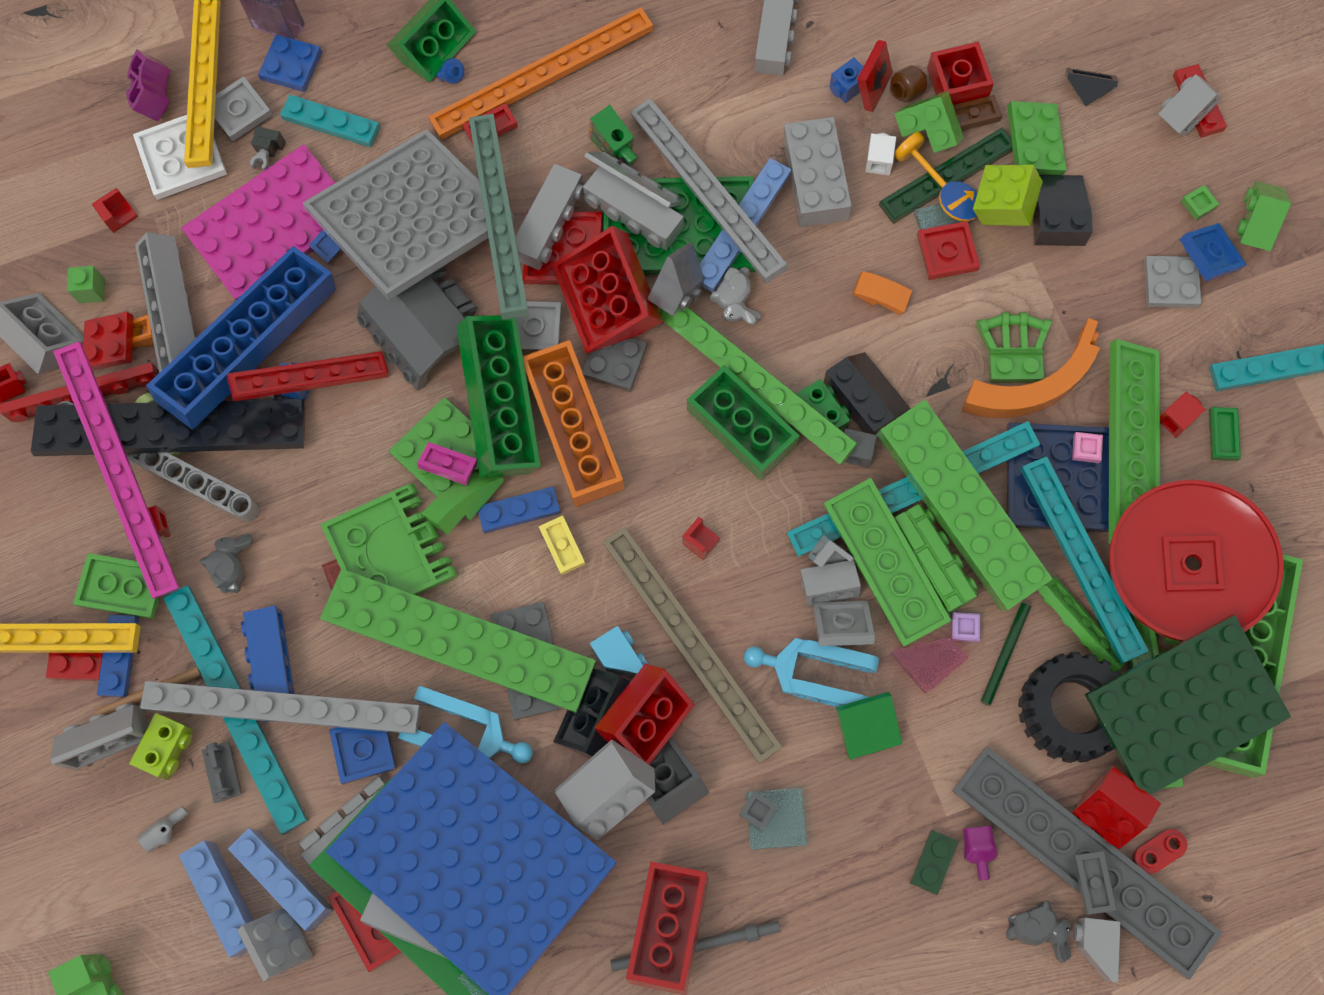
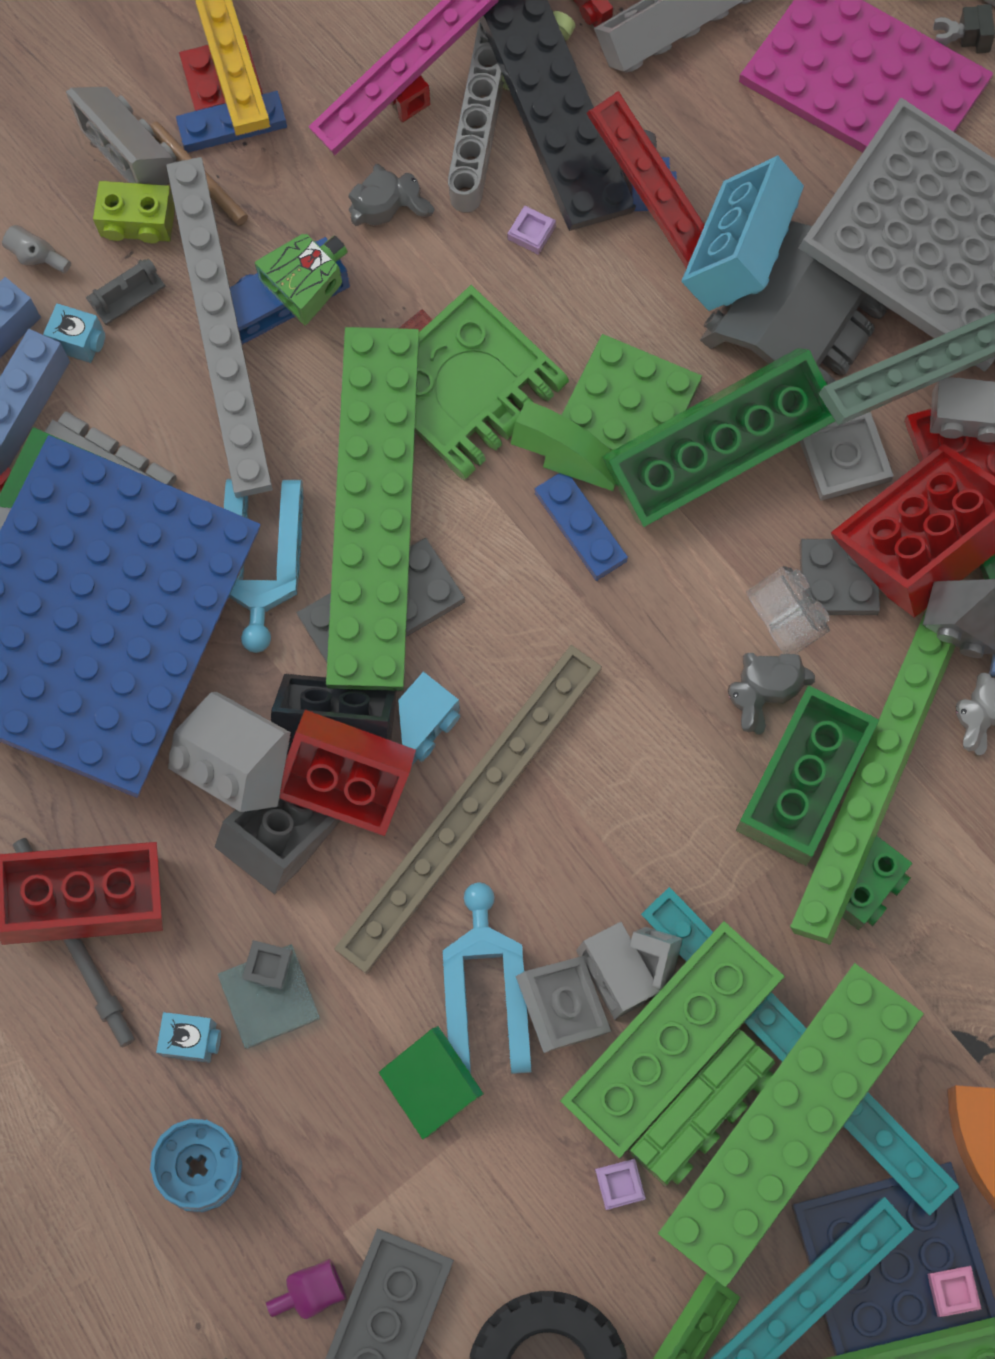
camera: 70 degrees right, 0 degrees up
bright green plate [73,553,160,620] -> none
blue brick [146,246,336,430] -> none
teal plate [163,585,309,835] -> none
blue plate [308,230,341,263] -> none
blue plate [329,727,397,785] -> none
dark pink plate [417,442,478,486] -> none
orange brick [523,340,625,507] -> none
light yellow plate [539,515,586,576] -> none
red panel [682,517,720,560] -> none
black slope [824,352,911,437] -> none
dark grey brick [845,429,877,468] -> none
clear pink wing [891,637,968,694] -> none
dark green plate [910,830,958,895] -> none
dark green bar [980,603,1031,706] -> none
none -> medium azure brick [43,303,105,363]
none -> dark azure wheel [150,1119,242,1212]
none -> medium azure brick [156,1012,221,1063]
none -> bright green torso [255,234,348,326]
none -> lavender tile [507,205,556,255]
none -> medium azure brick [681,156,804,311]
none -> dark grey animal [727,653,815,735]
none -> clear brick [746,566,830,654]

